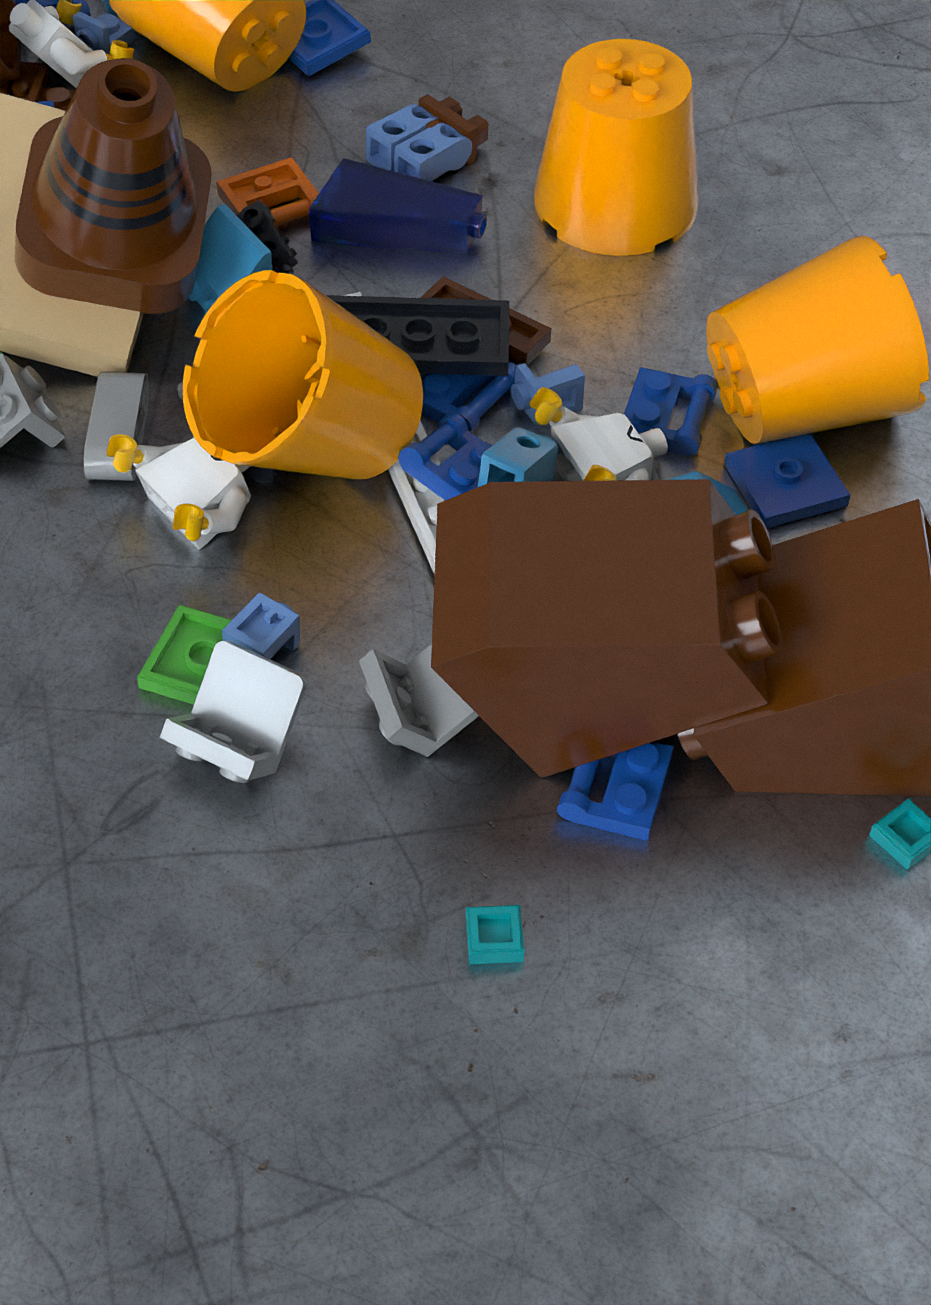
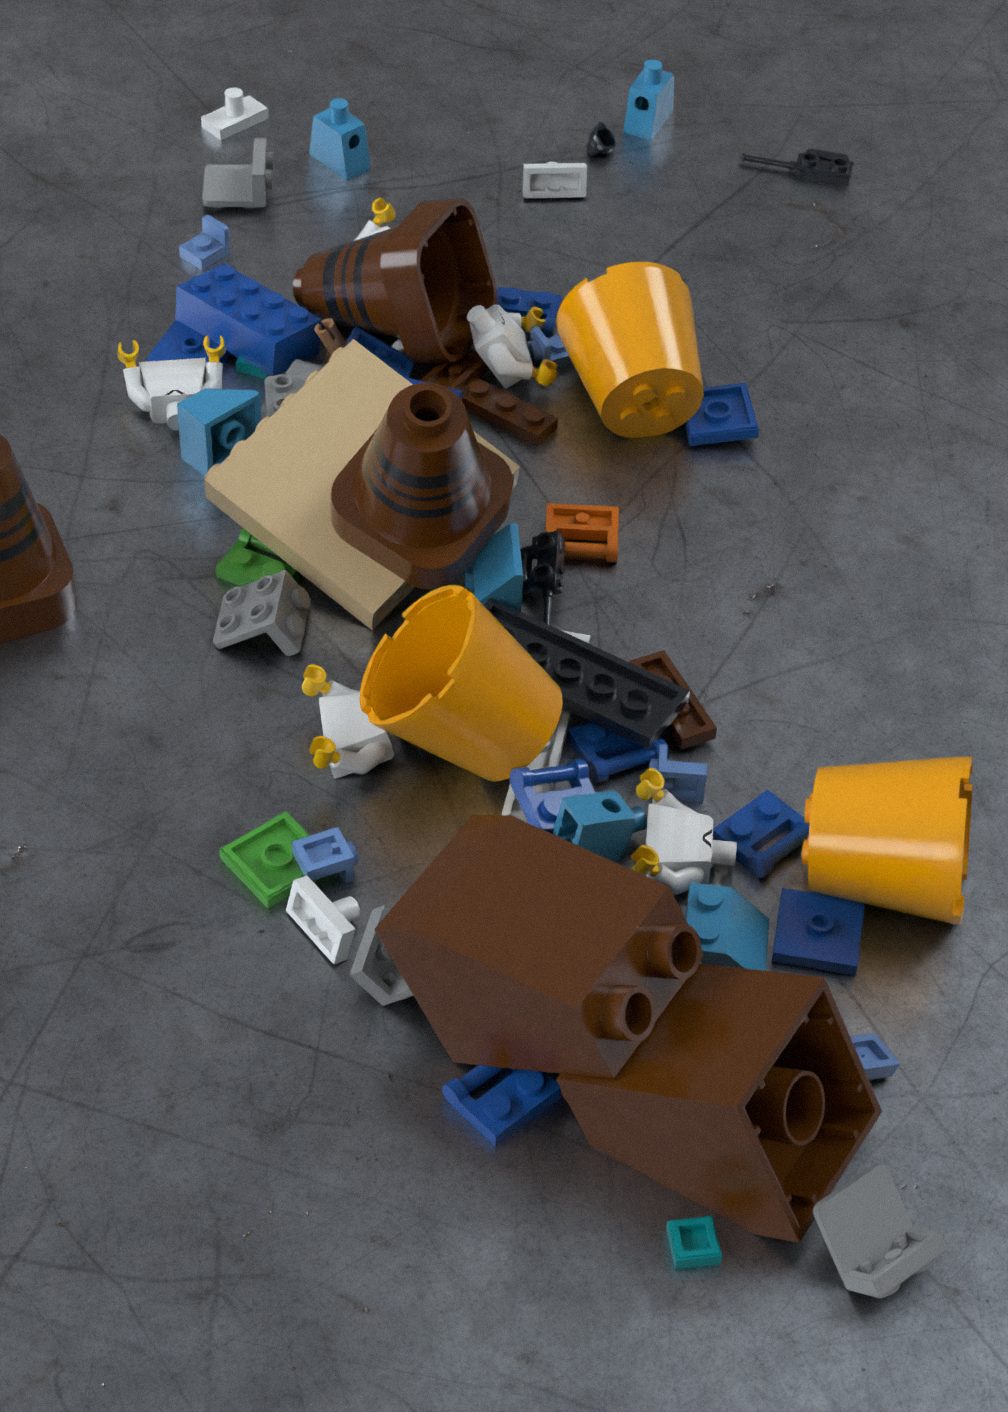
camera: 30 degrees right, 5 degrees down
light grey beam [84,372,149,481] -> none
bracket [160,640,307,783] -> none
clear blue slope [309,158,487,254] -> none
medium blue hips [366,94,489,197] -> none
teal tile [465,905,525,965] -> none
light orange cone [534,39,699,256] -> none
none -> white tile [286,876,360,964]

